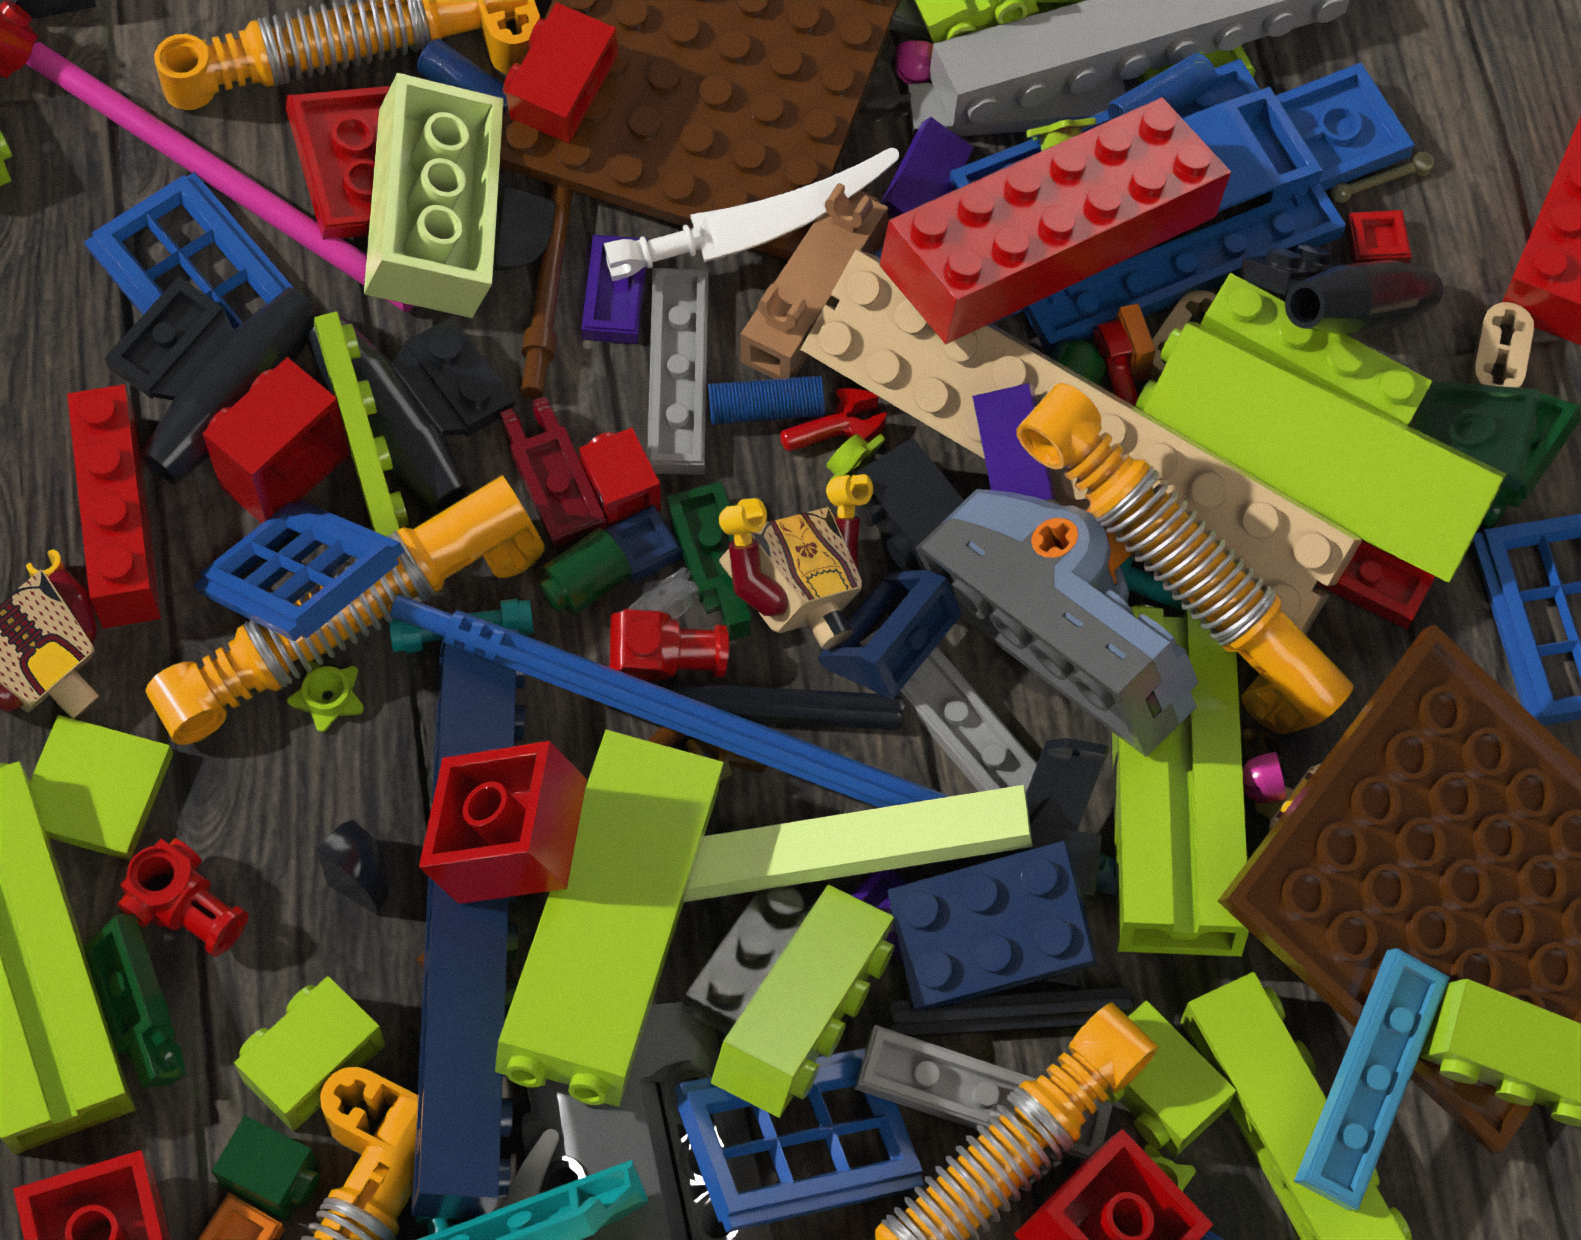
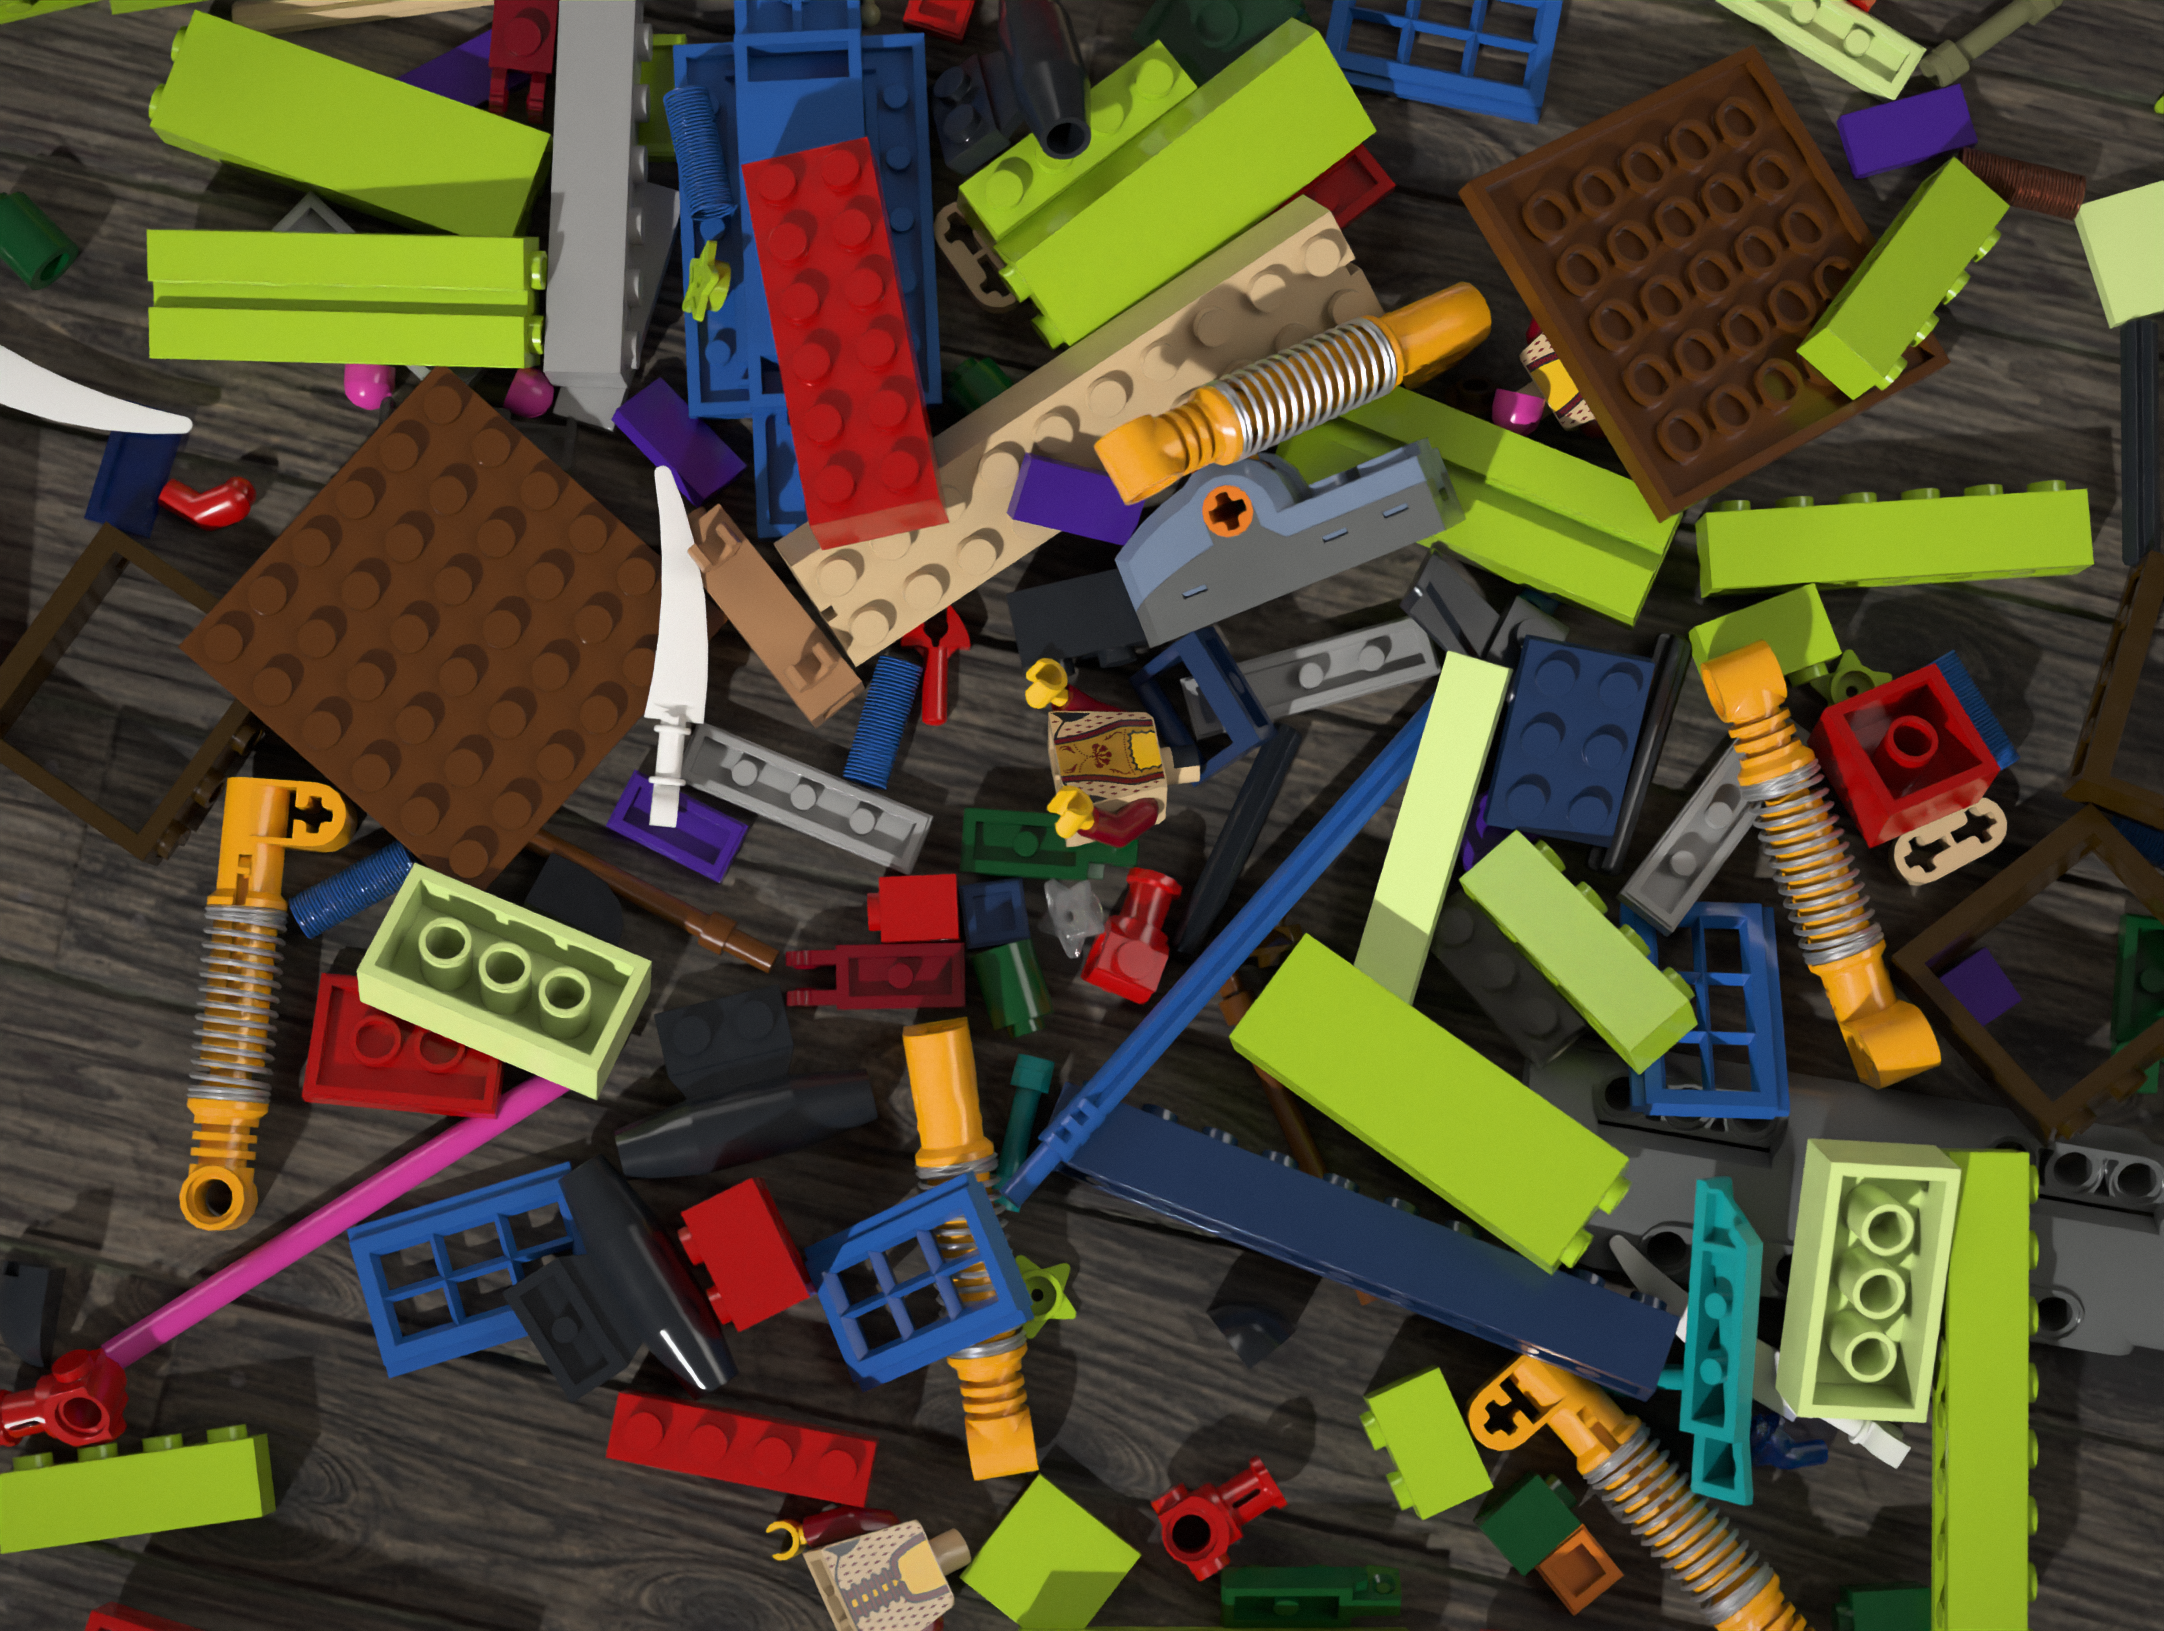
camera: 70 degrees left, 20 degrees up
lime plate [314,311,409,537] -> none
red brick [419,741,587,904] -> none
red brick [503,2,619,144] -> none
lime plate [826,434,885,482] -> none
red bar [1093,320,1139,406] -> none
orange tile [1116,303,1156,382] -> none
dark azure tile [1294,948,1450,1210] -> none

